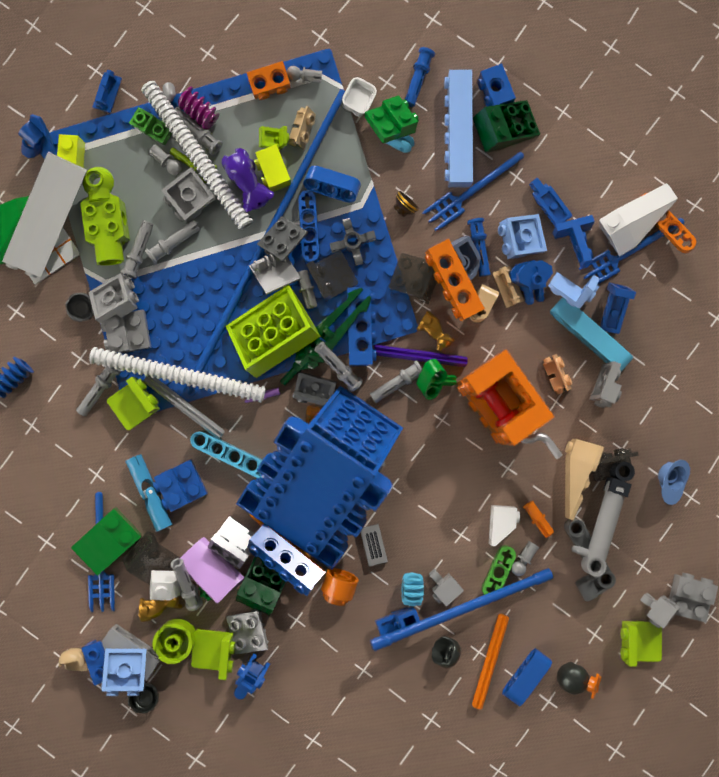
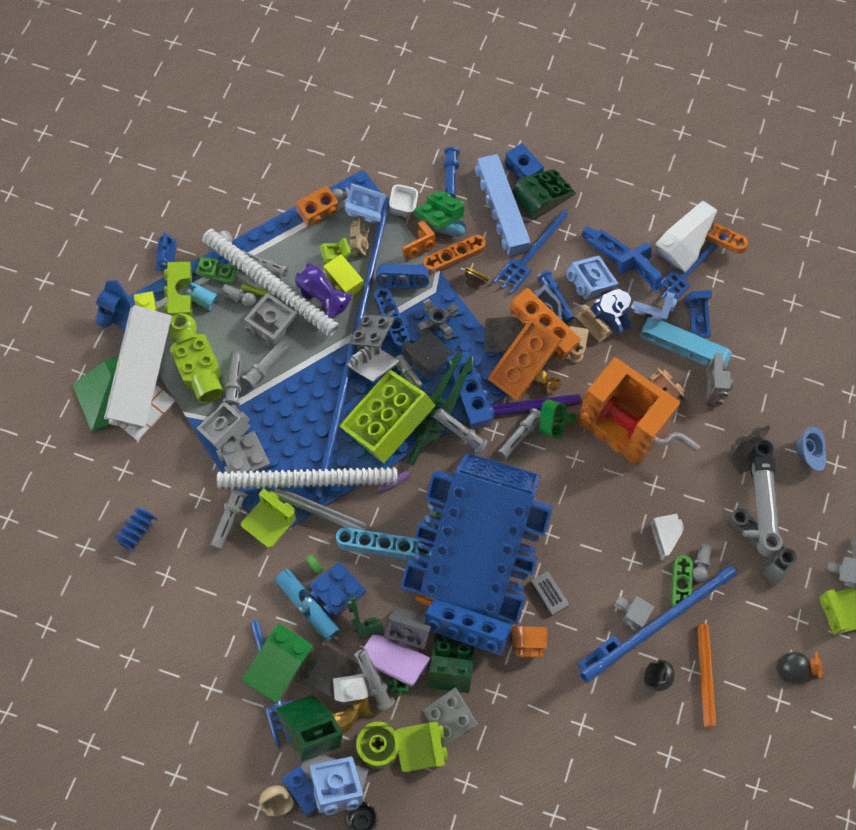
camera: 20 degrees left, 20 degrees down
dark grey hair [65,293,94,322] -> none
magenta piece [178,86,220,130] -> none
blue hinge [234,653,270,700] -> none
dark grey bracket [292,372,337,408] -> none
medium azure gear [401,572,424,607] -> none
blue beam [502,648,552,706] -> none
orange axle [523,501,554,538] -> none
tan wedge [565,439,604,520] -> none
none -> lime arch [164,262,192,317]
none -> medium azure piece [184,283,218,311]
none -> dark green slope [275,694,343,762]
none -> bright green tile [306,555,324,574]
none -> light blue bracket [345,183,386,223]
none -> dark green bracket [347,593,384,638]
none -> orange bracket [402,220,436,261]
none -> orange beam [422,235,486,274]
none -> orange tile [487,317,563,402]

